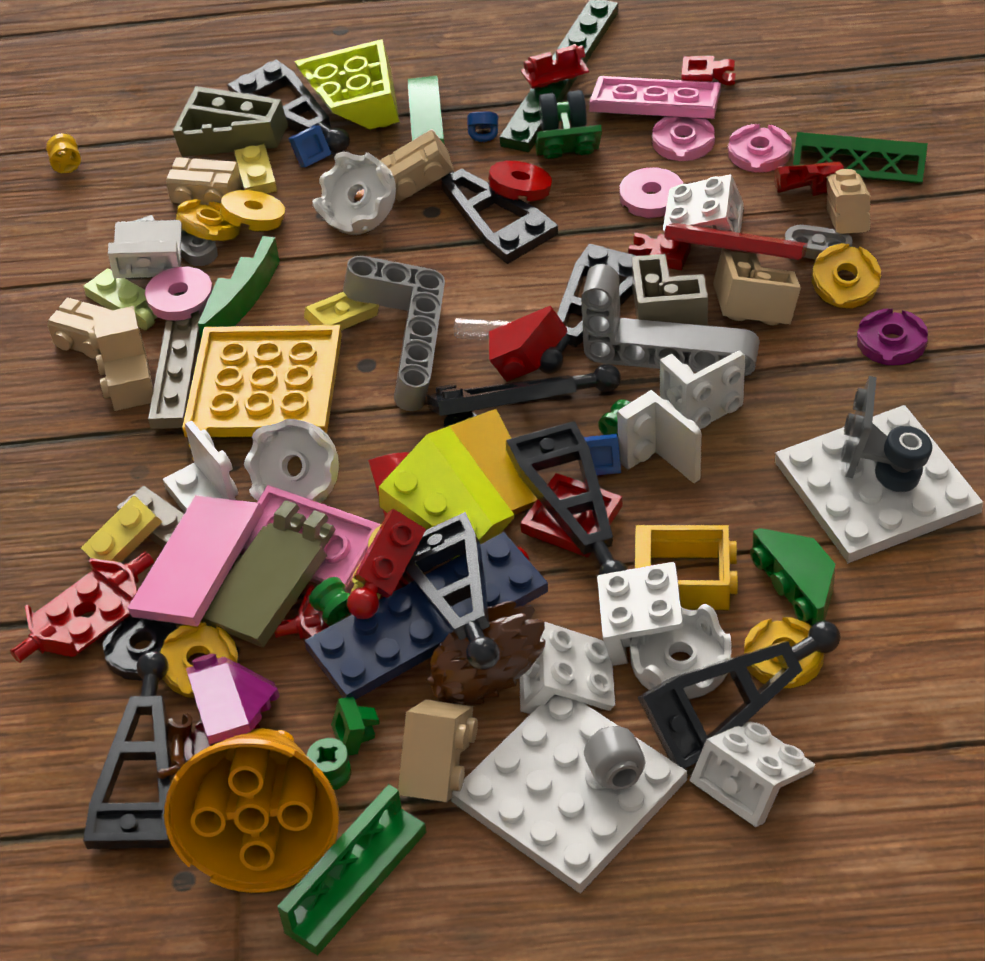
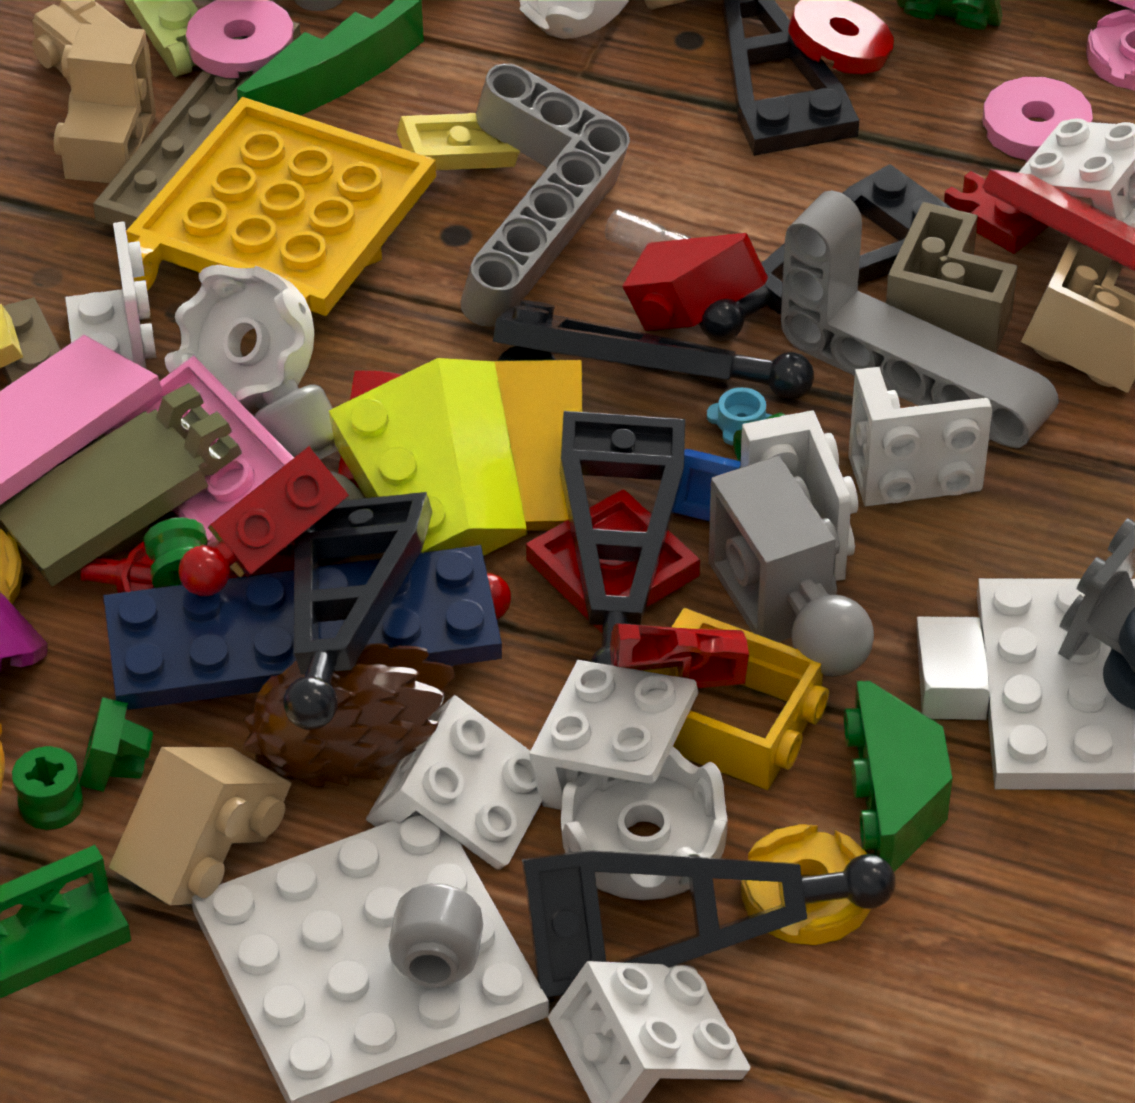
camera: 20 degrees right, 0 degrees up
none -> light grey head [254,378,338,459]
none -> red slope [610,623,749,689]
none -> medium azure plate [707,387,771,445]
none -> light grey brick [709,456,874,677]
none -> white slope [916,617,990,720]

